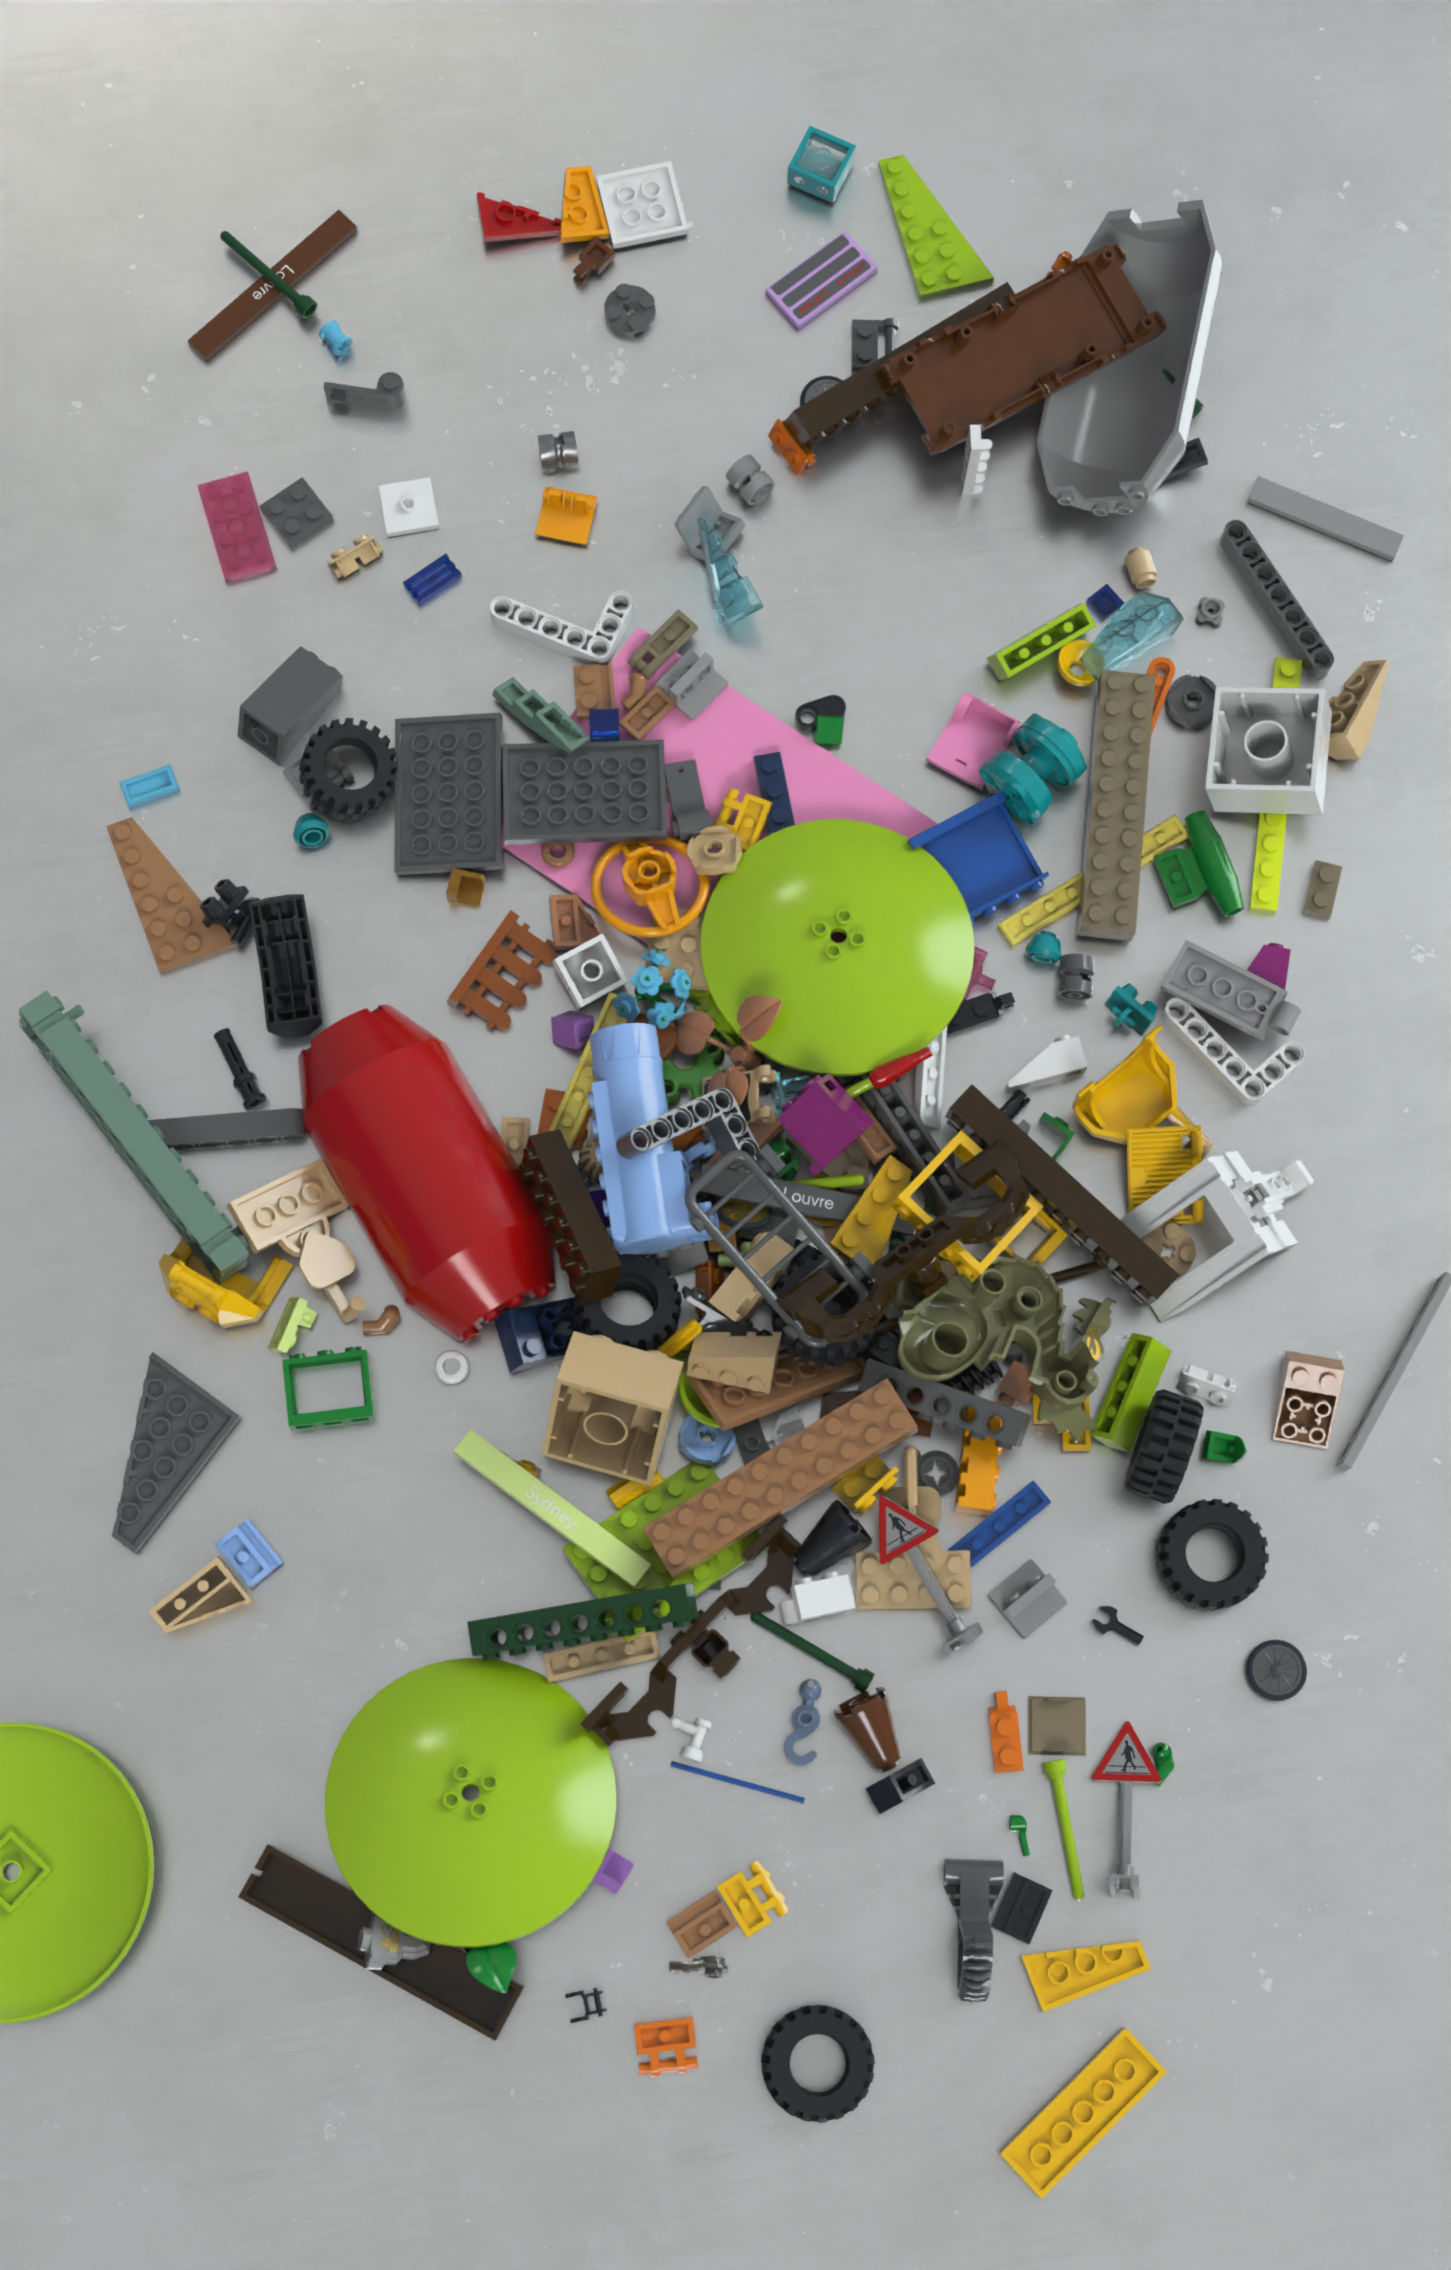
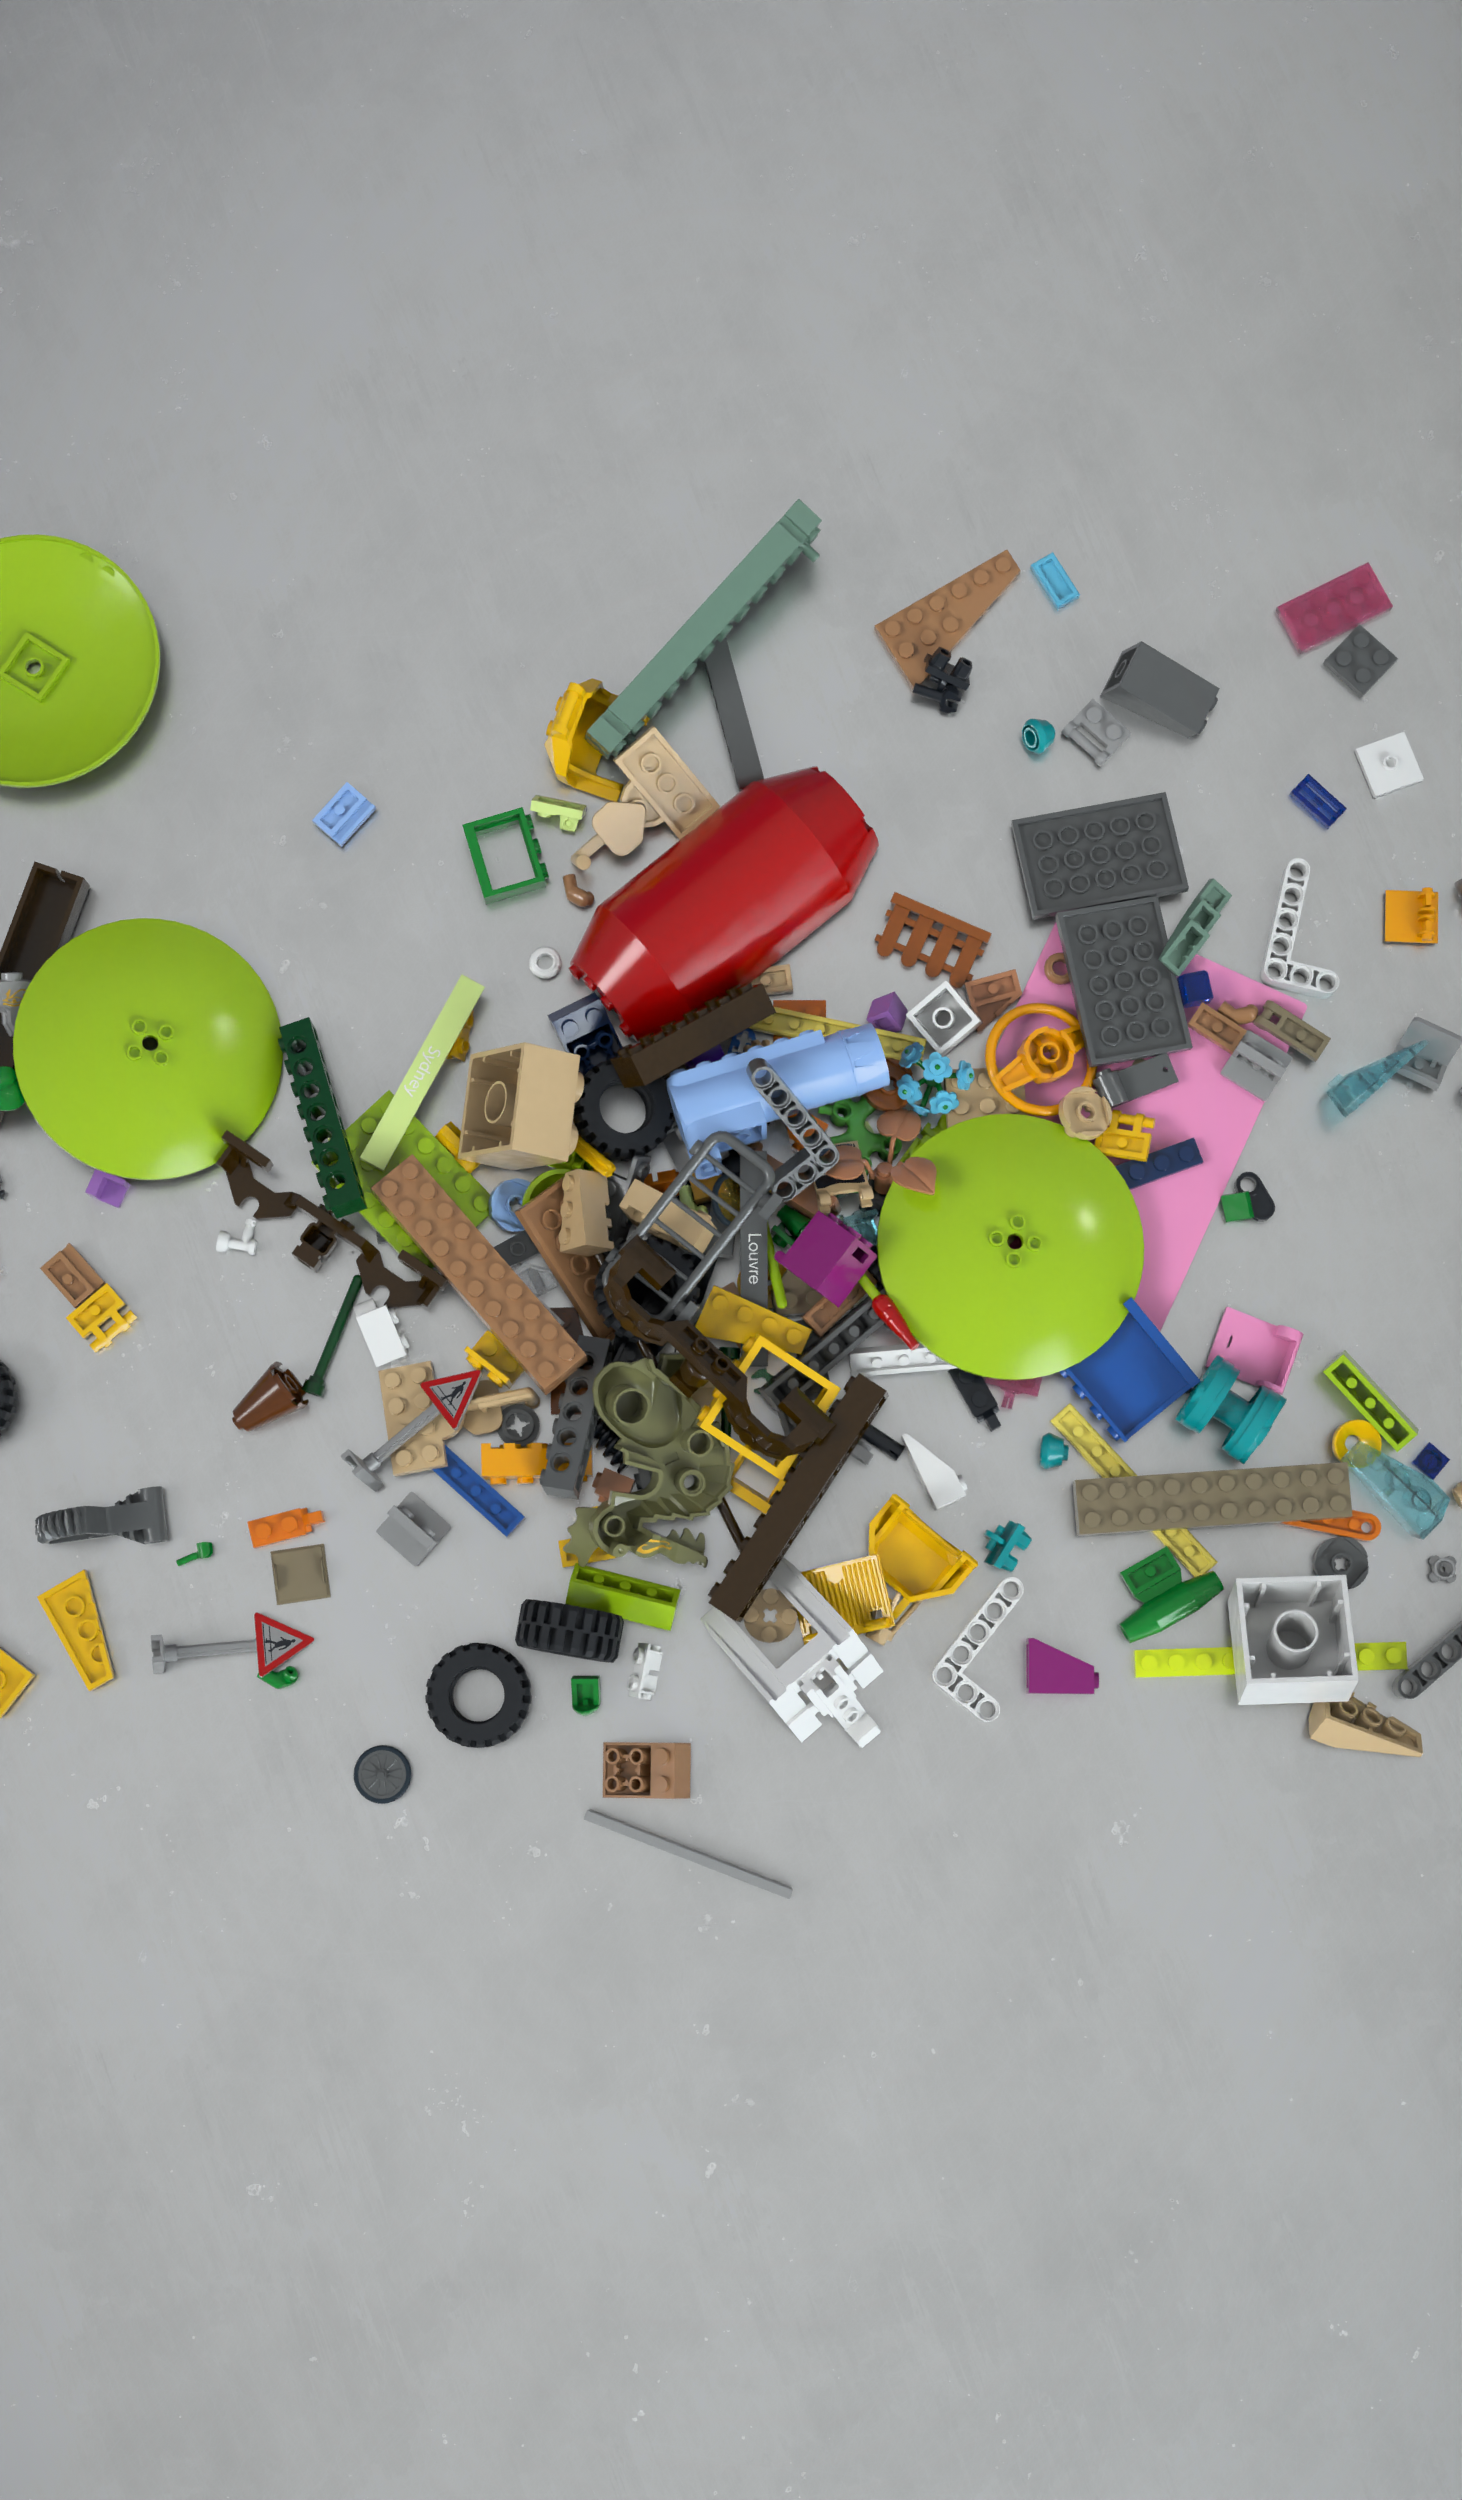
camera: 85 degrees right, 5 degrees up
dark grey wing [112,1352,241,1554] -> none
tan wedge [148,1556,254,1634] -> none
black pin [214,1028,267,1109] -> none
black piece [249,894,323,1039] -> none
black tyre [299,718,398,820] -> none
tan hinge [327,534,383,578] -> none
pearl gold panel [446,868,486,908] -> none
tan plate [543,1631,661,1683] -> none
medium nougat plate [573,663,616,720] -> none
clear smoke plate [669,1956,728,1979] -> none
blue piece [670,1761,805,1803] -> none
light blue plate [682,1135,719,1172] -> none
sand blue piece [784,1679,822,1765] -> none
black cone [793,1500,873,1576] -> none
black slope [866,1758,935,1814] -> none
black plate [990,1872,1053,1945] -> none
green bracket [1039,1112,1075,1161] -> none
lime piece [1043,1759,1085,1900] -> none
dark grey wheel [1058,954,1095,1000] -> none
black bar [1091,1606,1144,1646] -> none
light grey hinge [1160,940,1301,1041] -> none
dark tan plate [1303,860,1342,919] -> none

